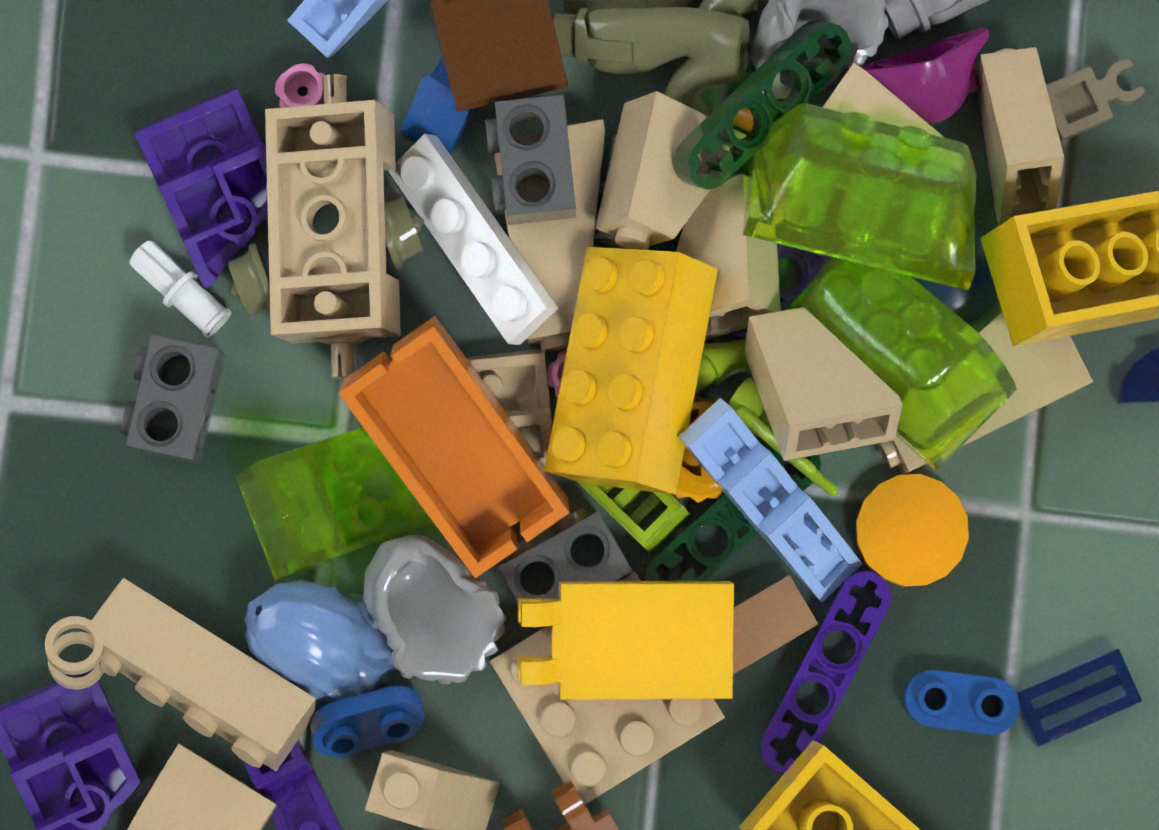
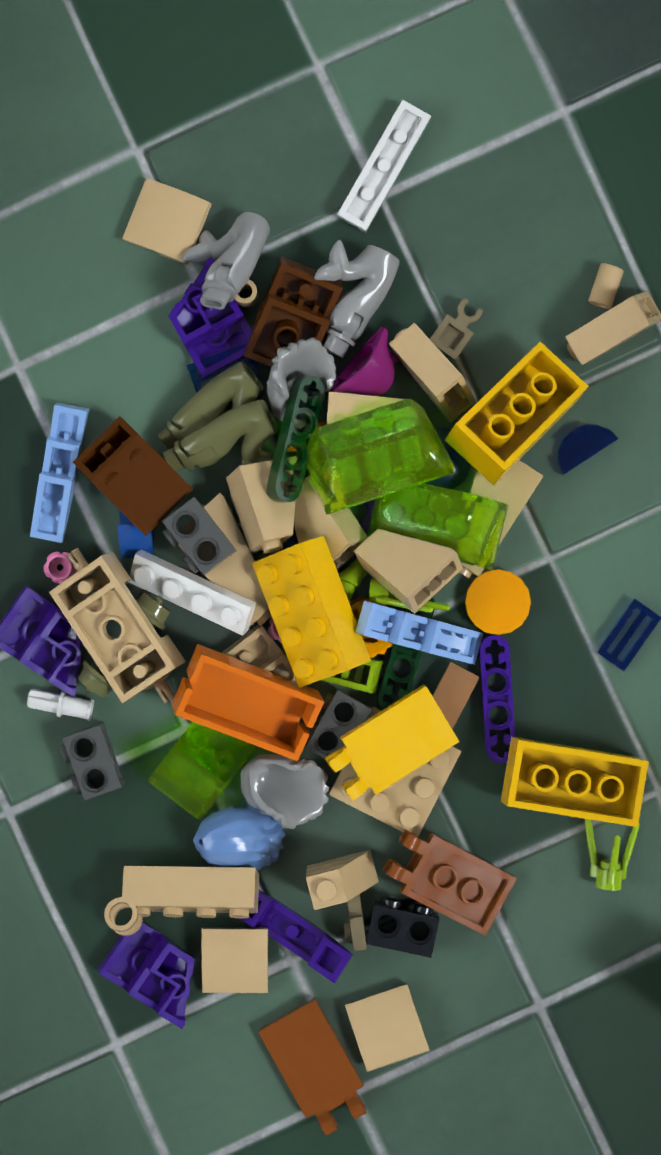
camera: 30 degrees left, 5 degrees up
blue plate [310,686,425,758] -> none
blue plate [903,670,1020,735] -> none

